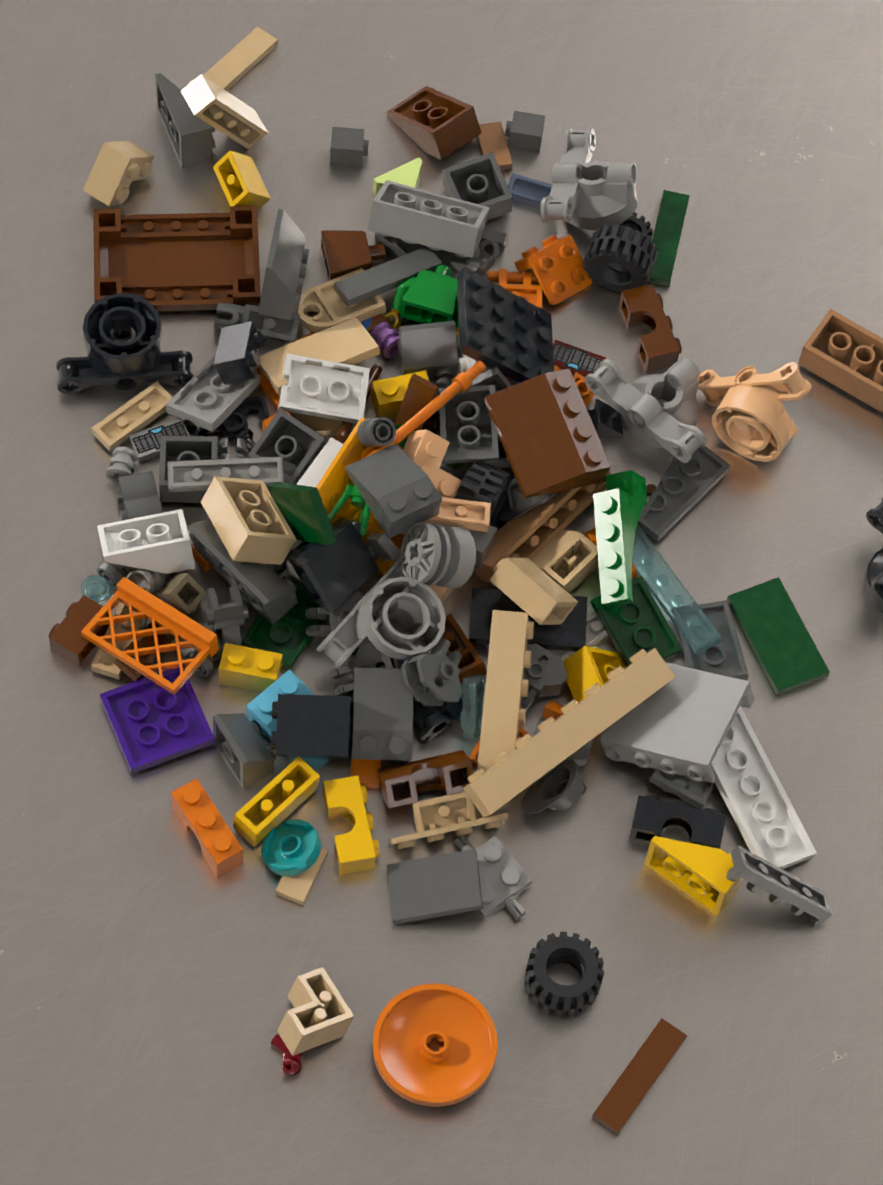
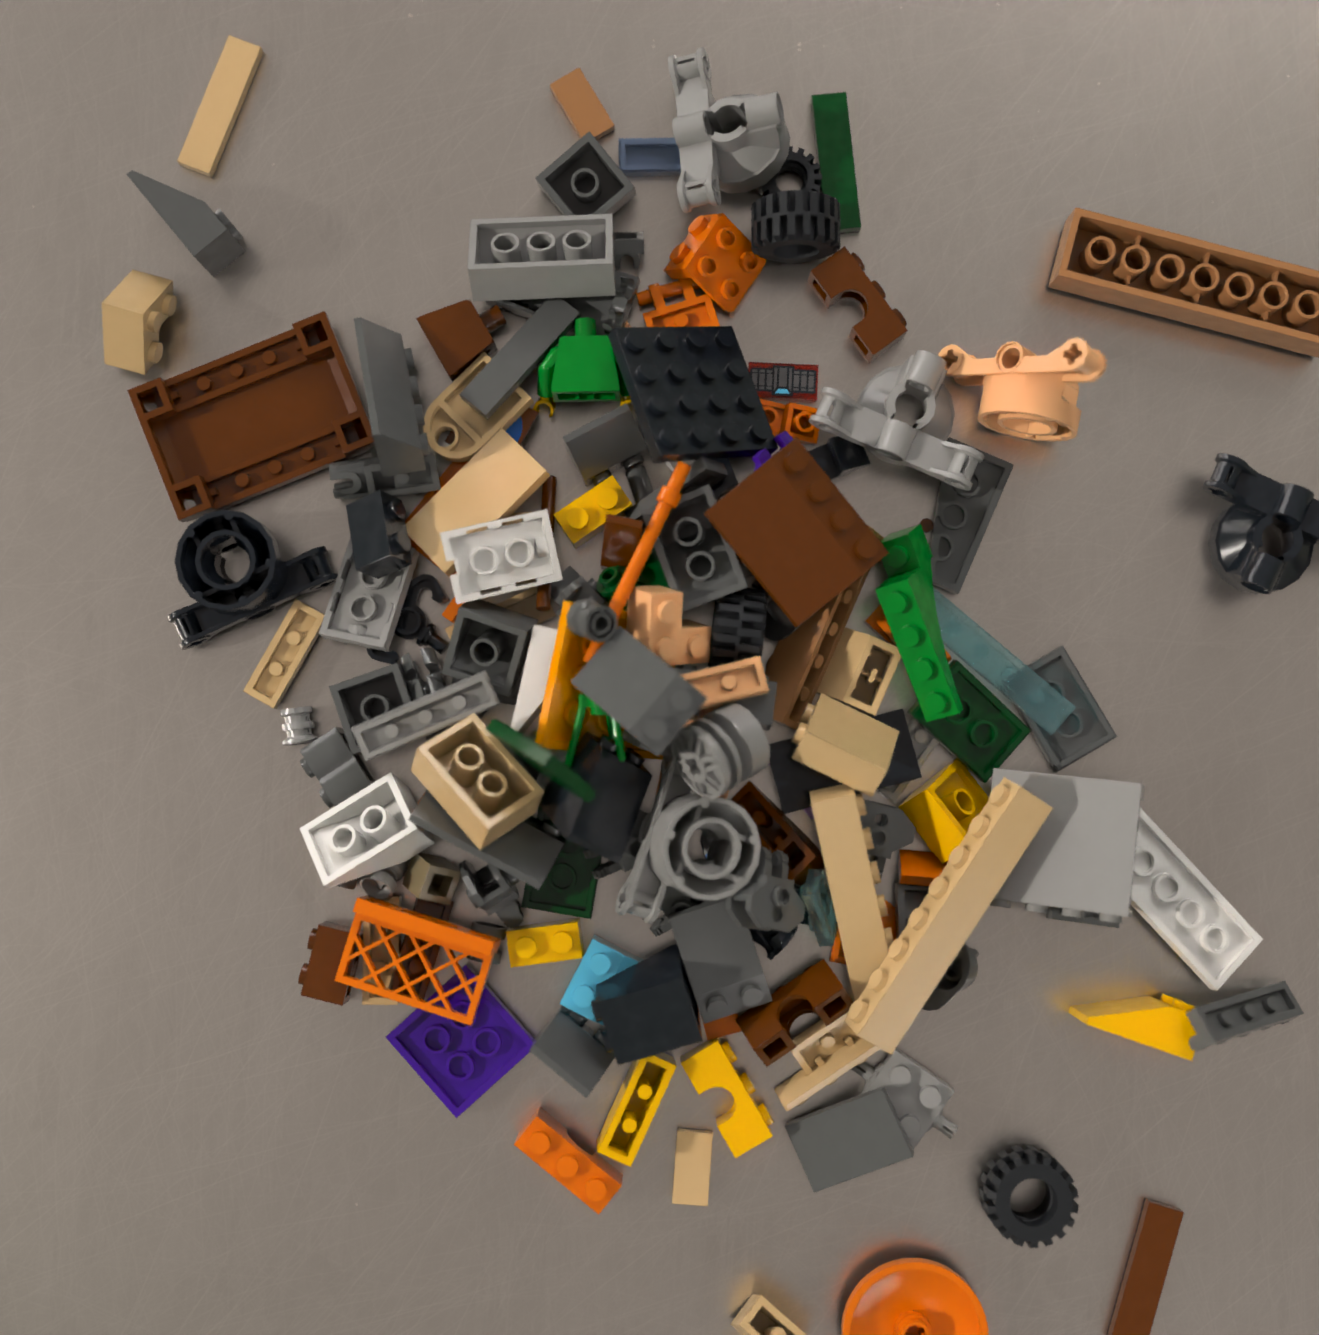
camera: 10 degrees left, 25 degrees up
clear light blue plate [80,575,110,603] -> none
tile [128,418,190,463] -> none
tan brick [181,75,268,149] -> none
yellow brick [213,150,271,211] -> none
teal tile [261,819,322,876] -> none
dark grey brick [330,127,369,167] -> none
medium lavender bush [370,322,399,359] -> none
yellowish green slope [373,157,422,197] -> none
reddish brown slope [386,86,482,160] -> none
dark grey brick [505,111,545,153] -> none
black arch [629,795,727,849] -> none
dark green tile [727,577,830,696] -> none

